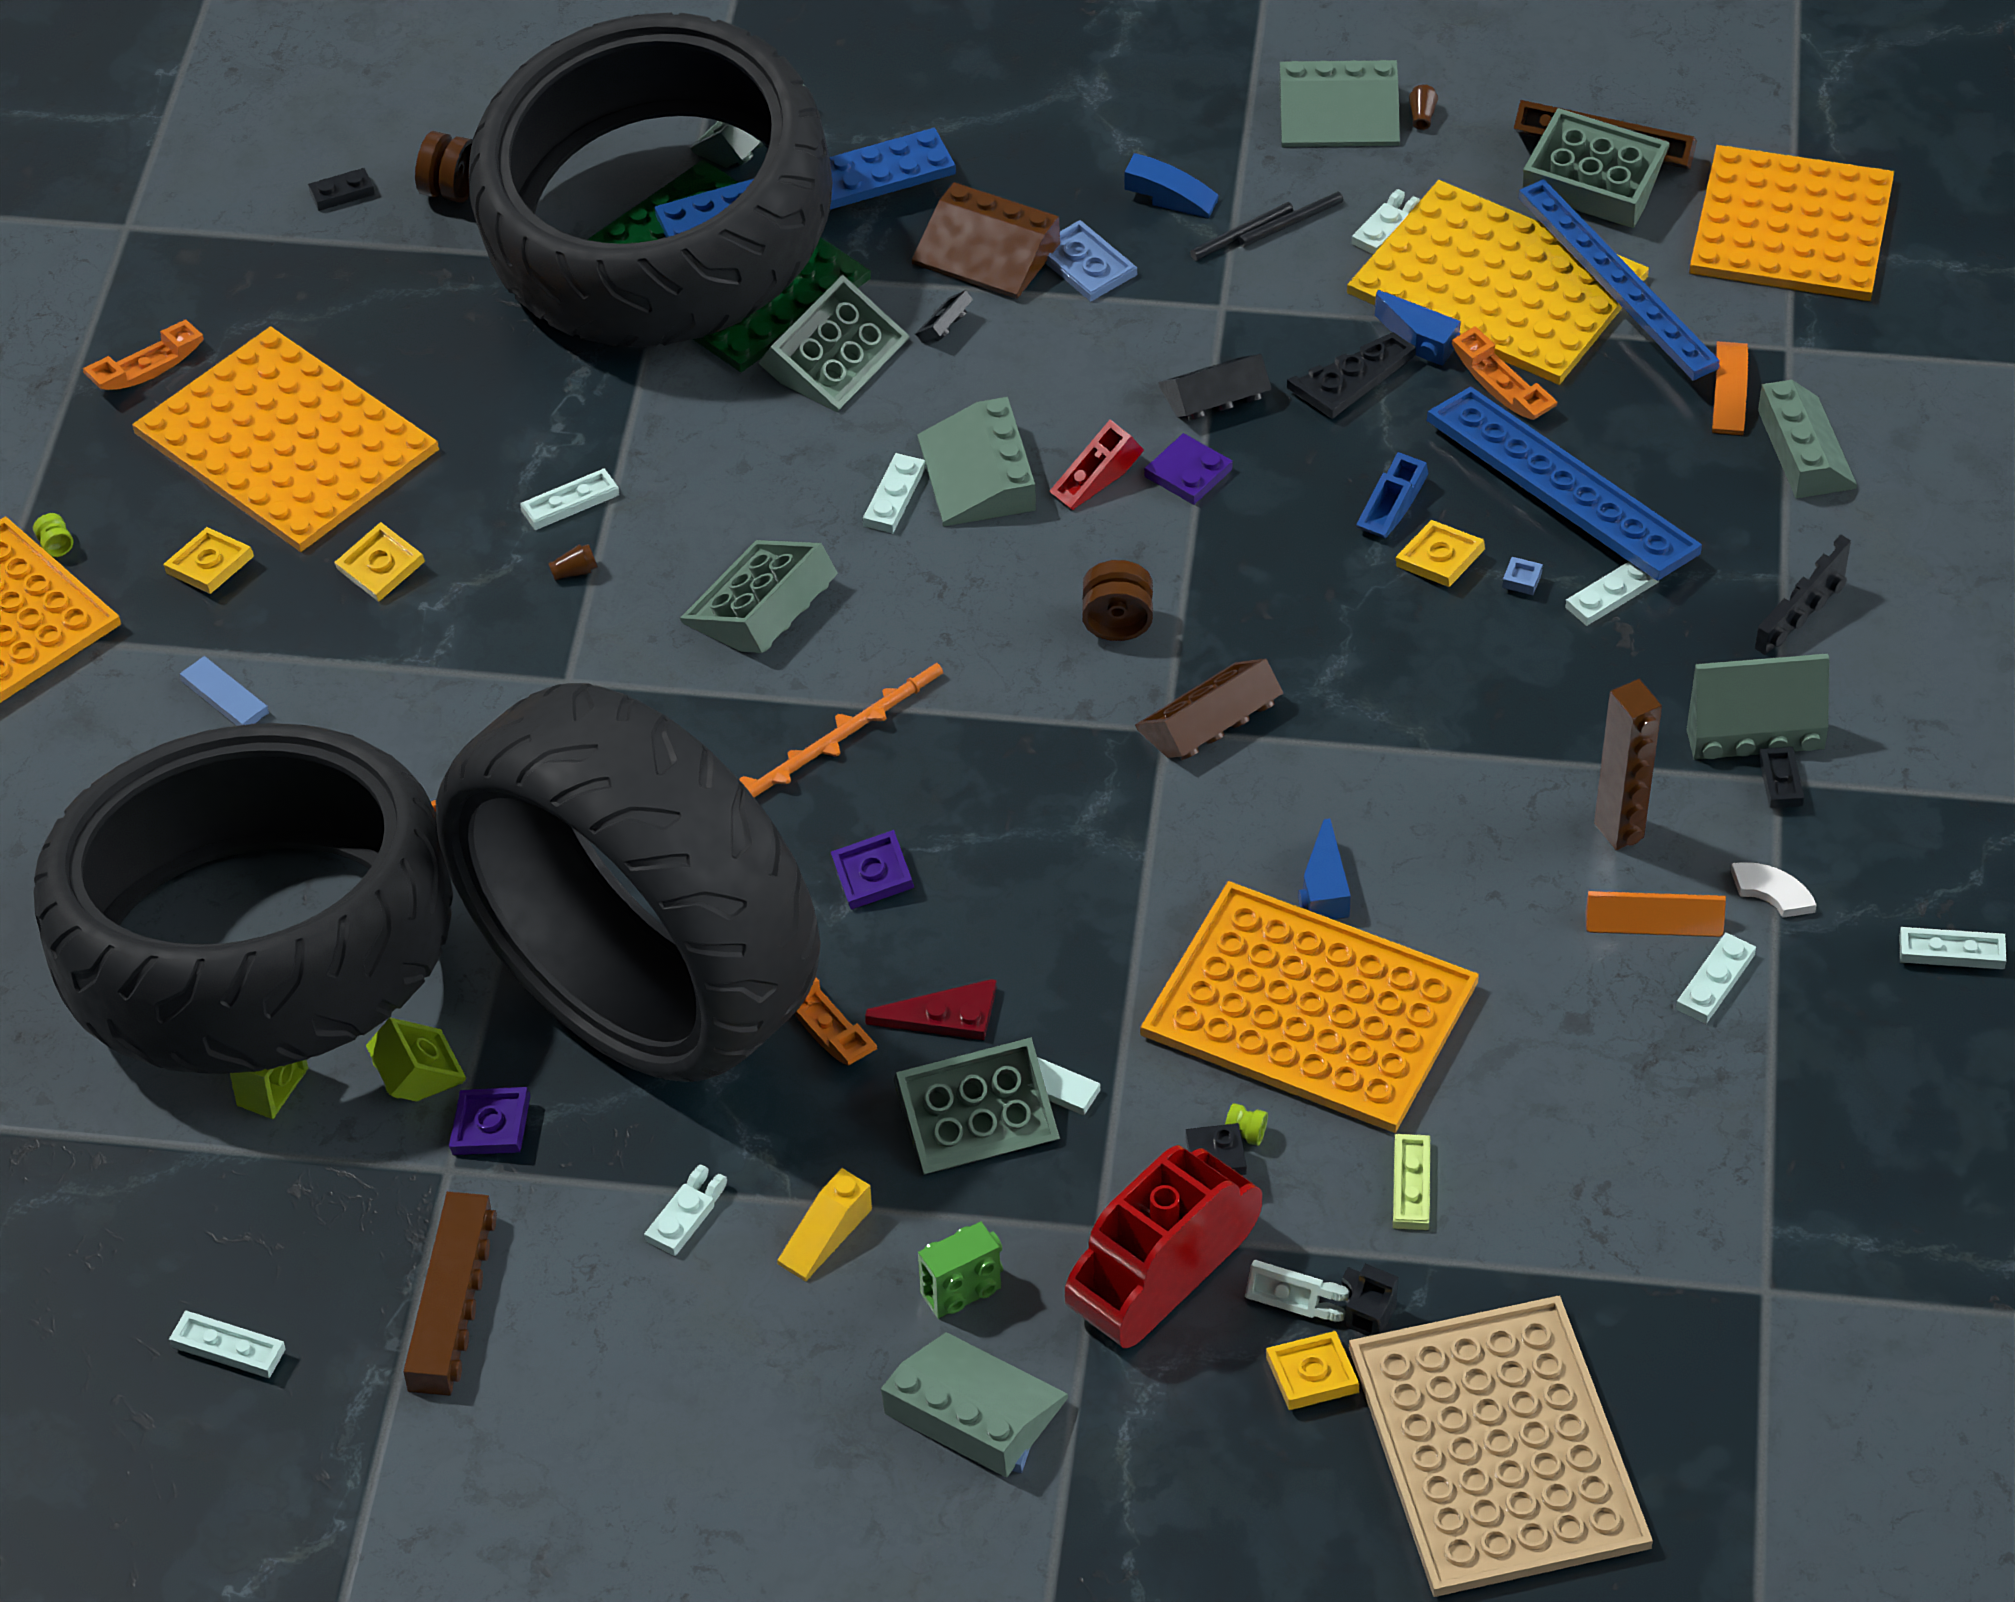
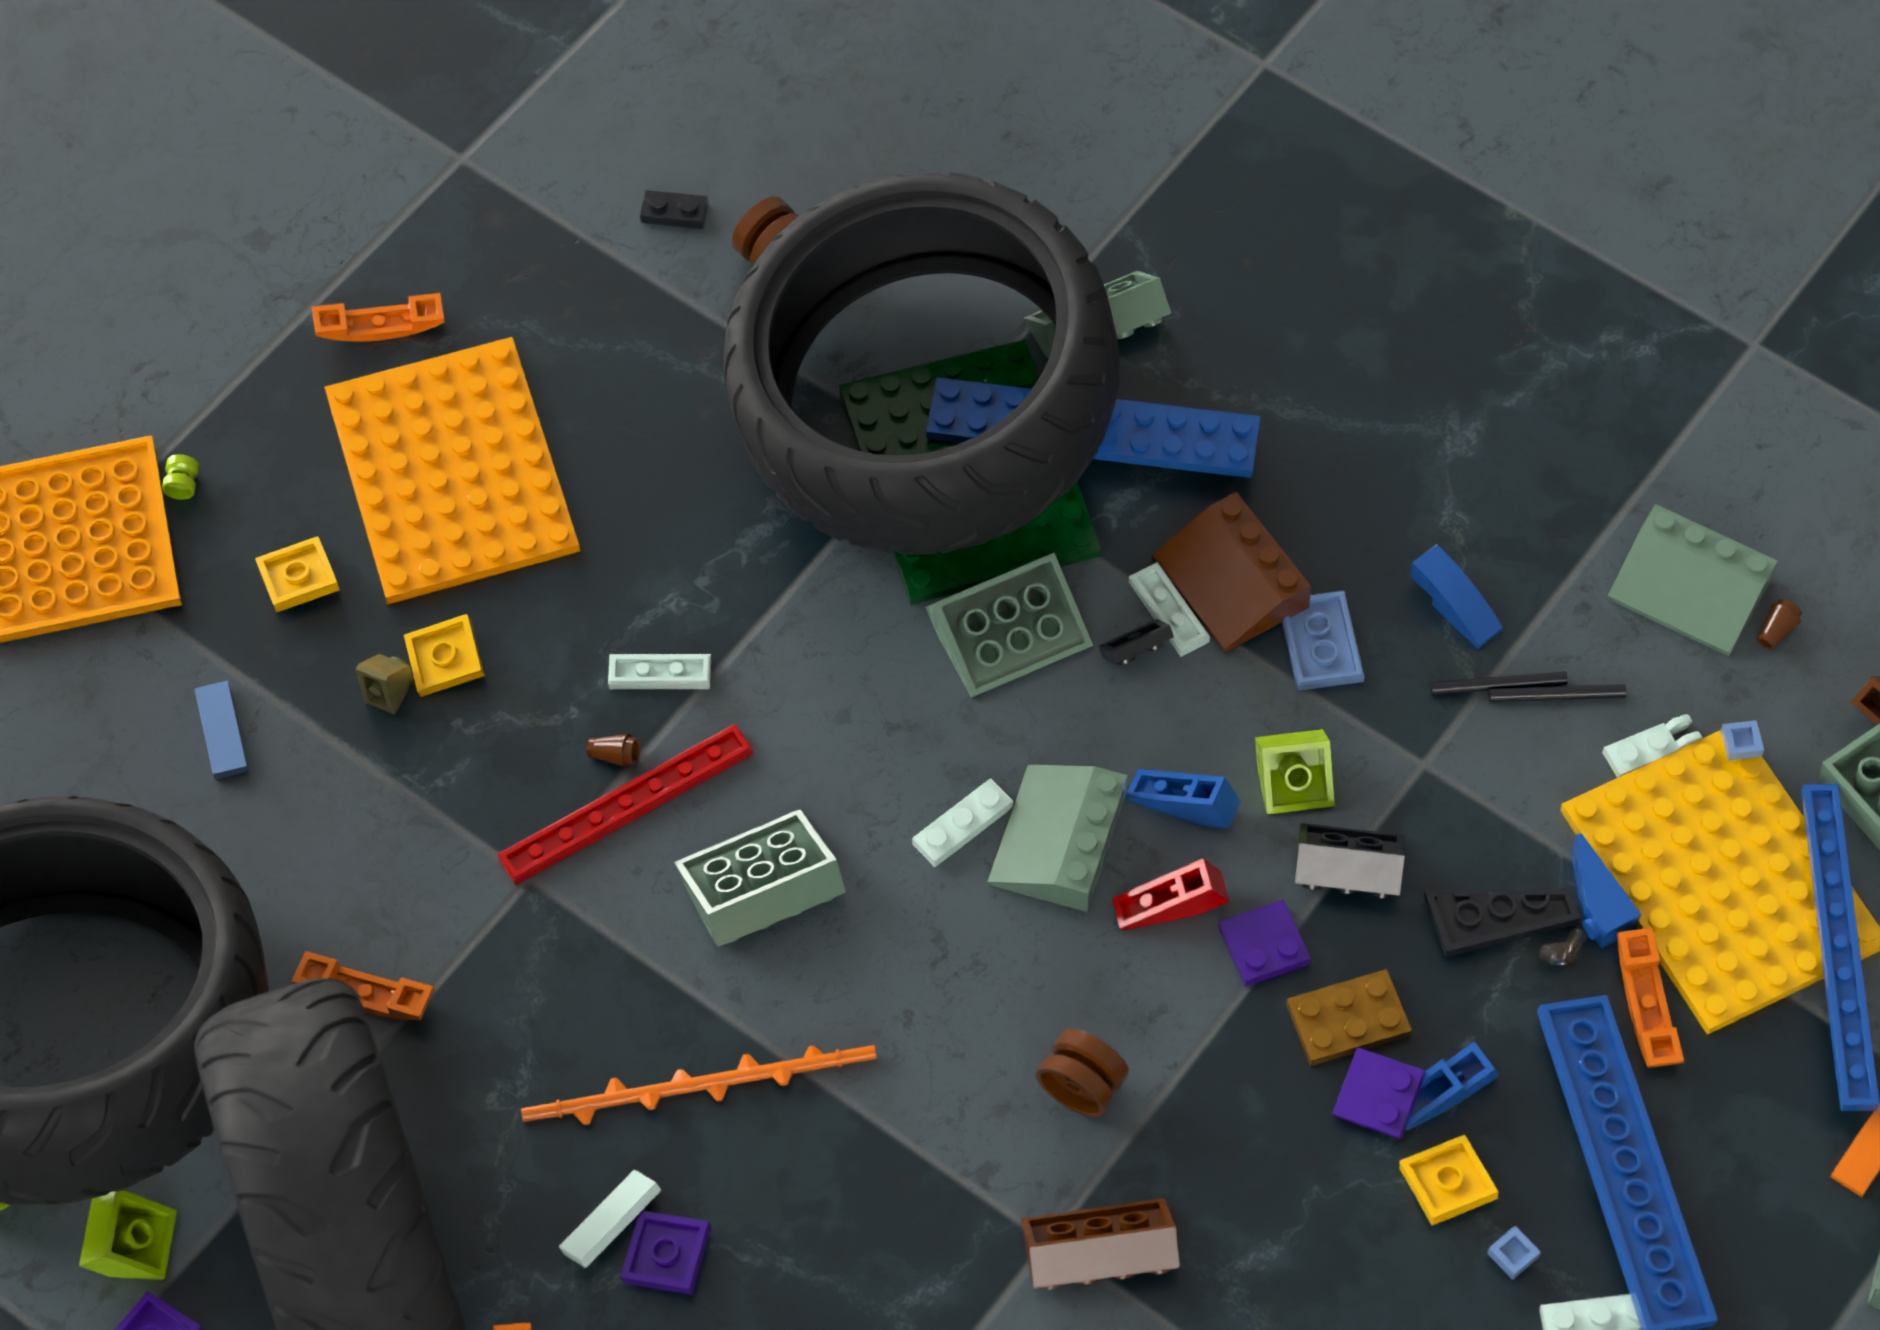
camera: 30 degrees right, 10 degrees up
none -> olive slope [355,654,413,715]
none -> red tile [497,724,753,886]
none -> light aqua tile [559,1170,661,1268]
none -> blue slope [1125,769,1241,829]
none -> light aqua tile [1129,562,1210,657]
none -> lime slope [1255,729,1335,814]
none -> pearl gold plate [1286,969,1412,1066]
none -> dark purple plate [1332,1047,1426,1140]
none -> clear smoke arm [1539,928,1588,966]
none -> medium blue plate [1721,720,1764,761]

